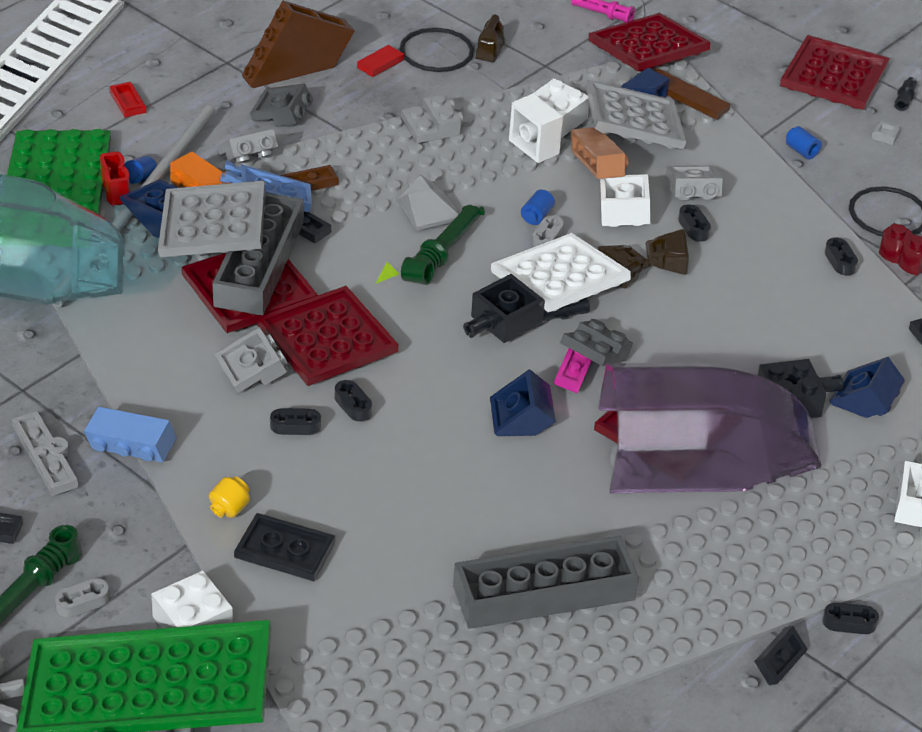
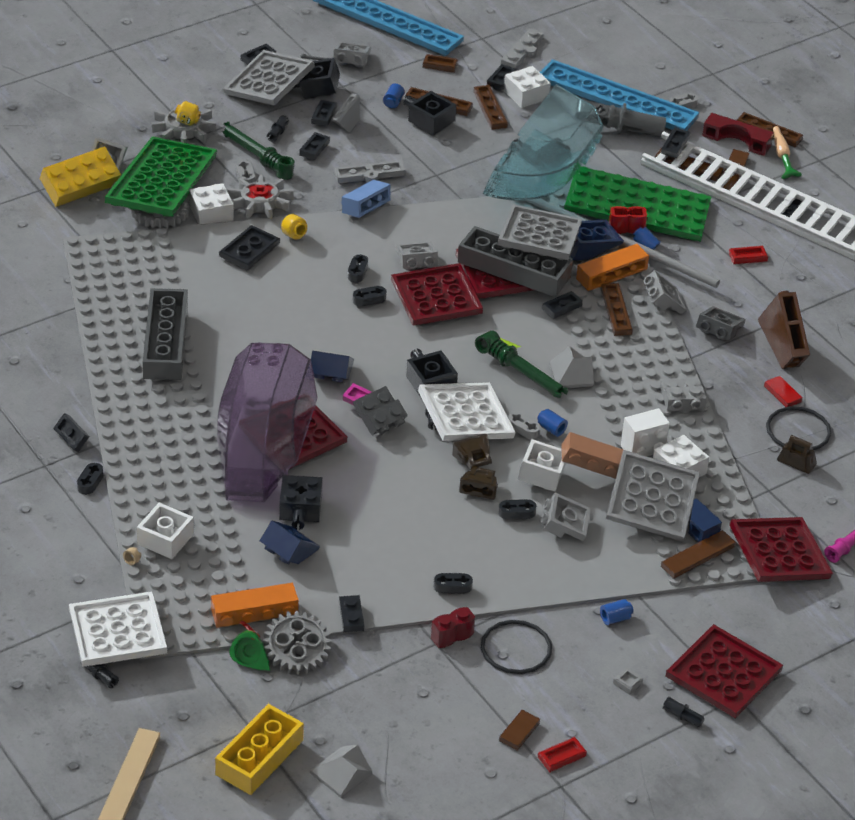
camera: 105 degrees right, 0 degrees up
medium blue tile [220,160,312,213] -> none
none -> light grey gear [227,175,294,219]

